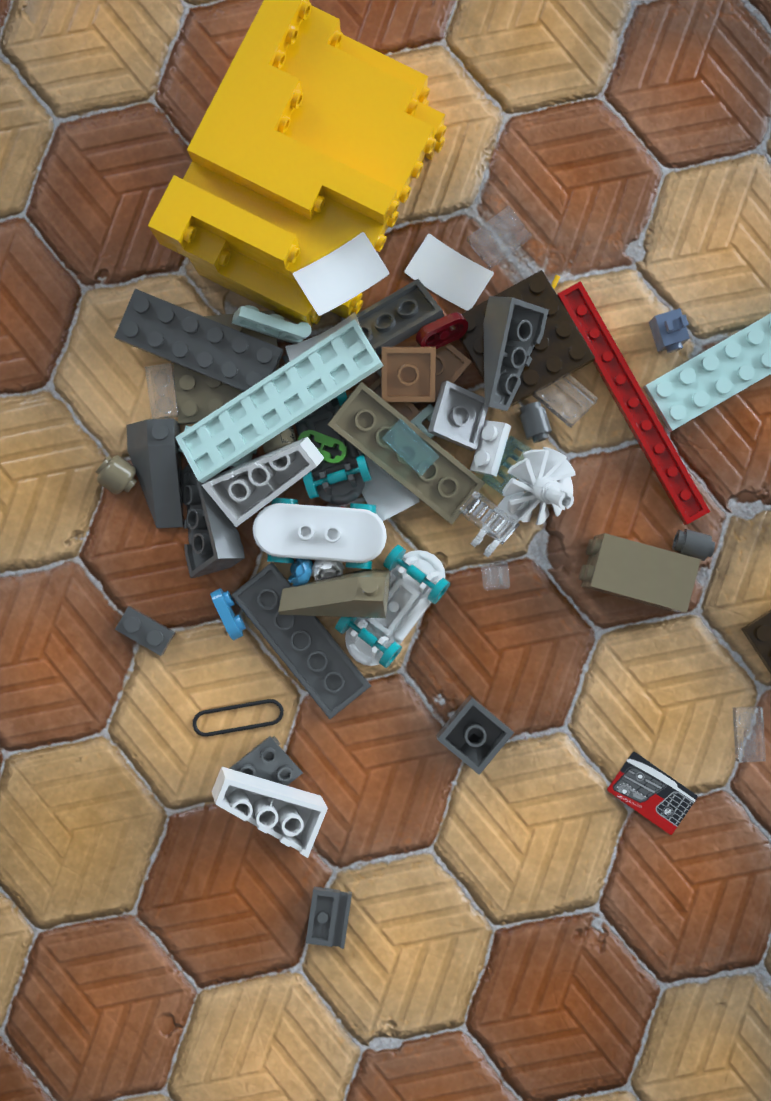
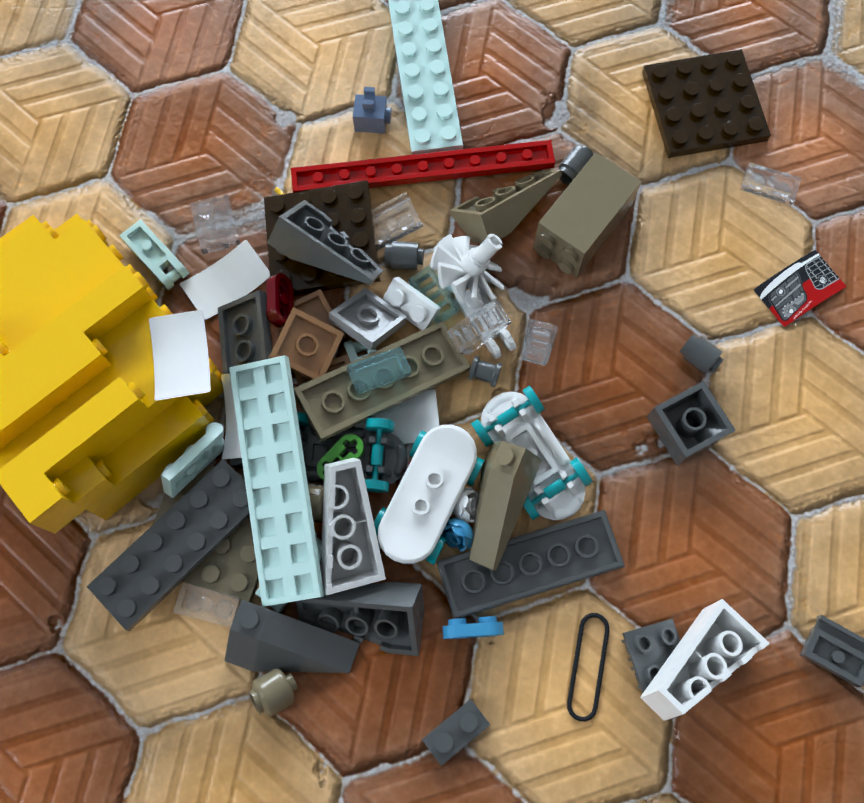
camera: 75 degrees left, 15 degrees down
none -> light aqua plate [119,219,190,290]
none -> dark tan wedge [449,169,562,244]
none -> dark grey bush [468,355,502,388]
none -> dark grey brick [679,334,724,374]

